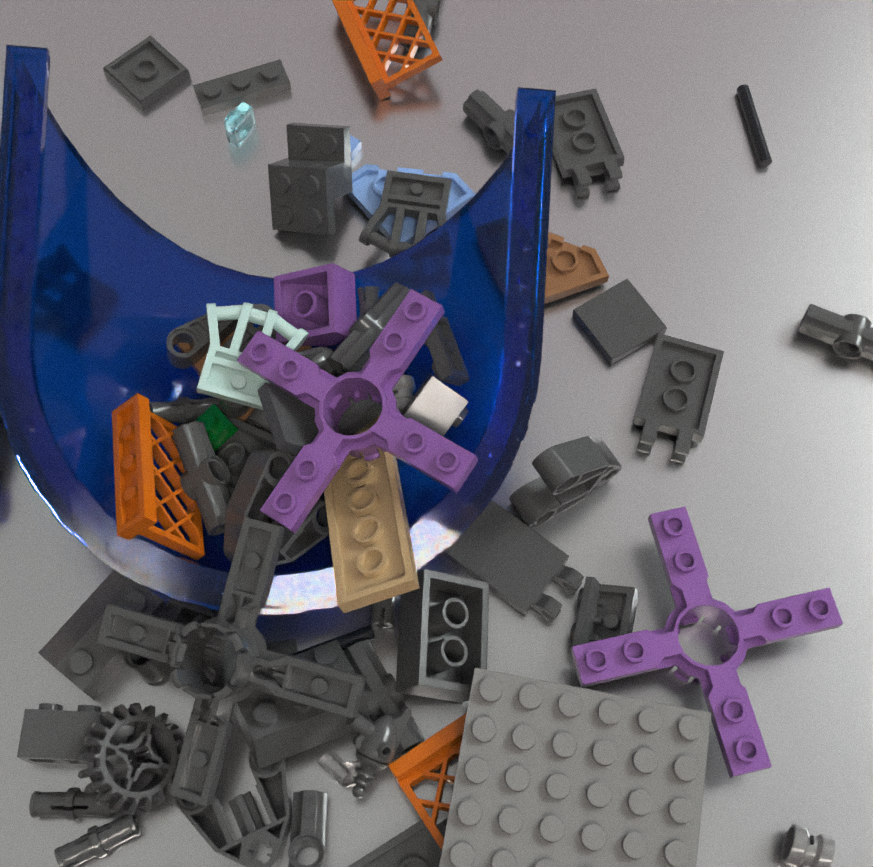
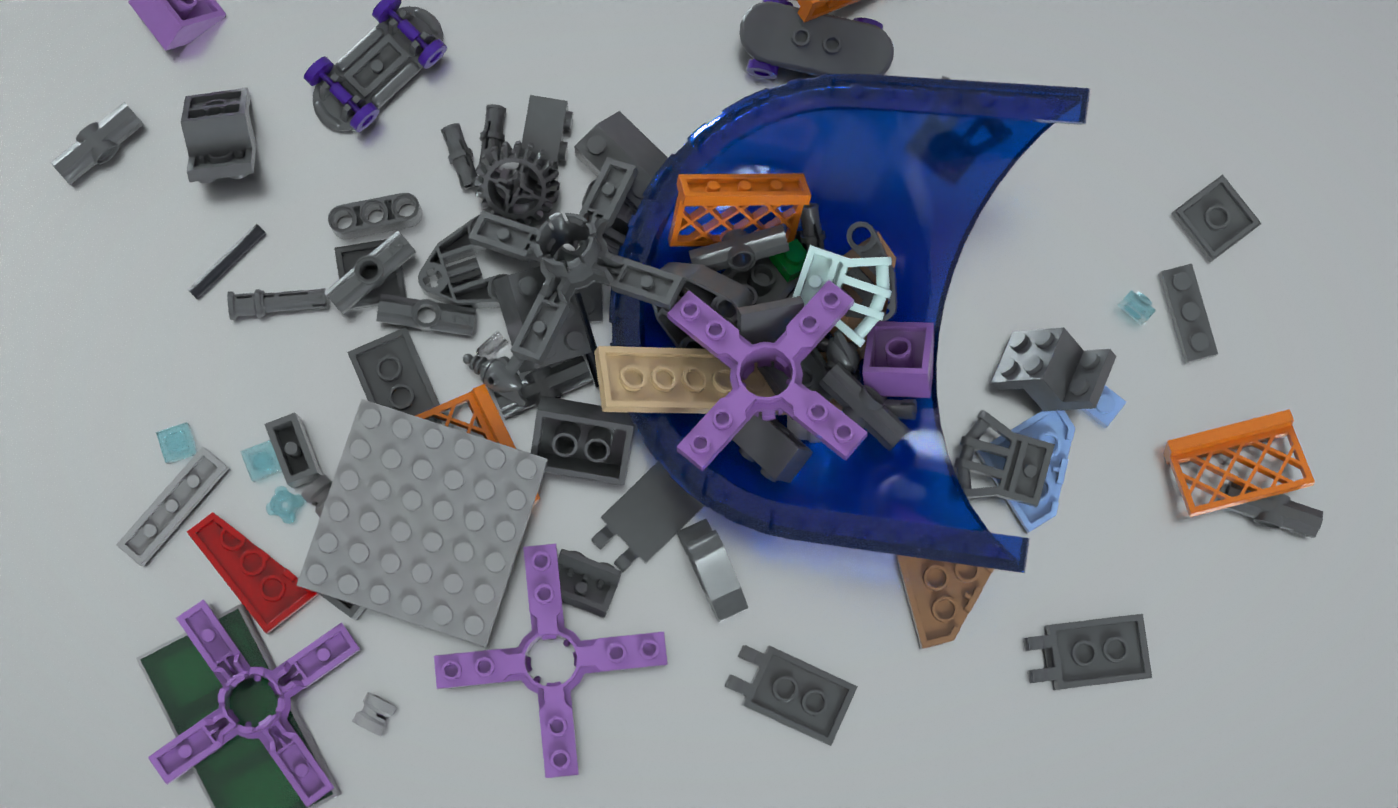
camera: 90 degrees right, 15 degrees up
dark grey hinge [420,290,470,386] -> none
dark grey piece [463,89,545,170] -> none
dark grey tile [572,278,667,365] -> none

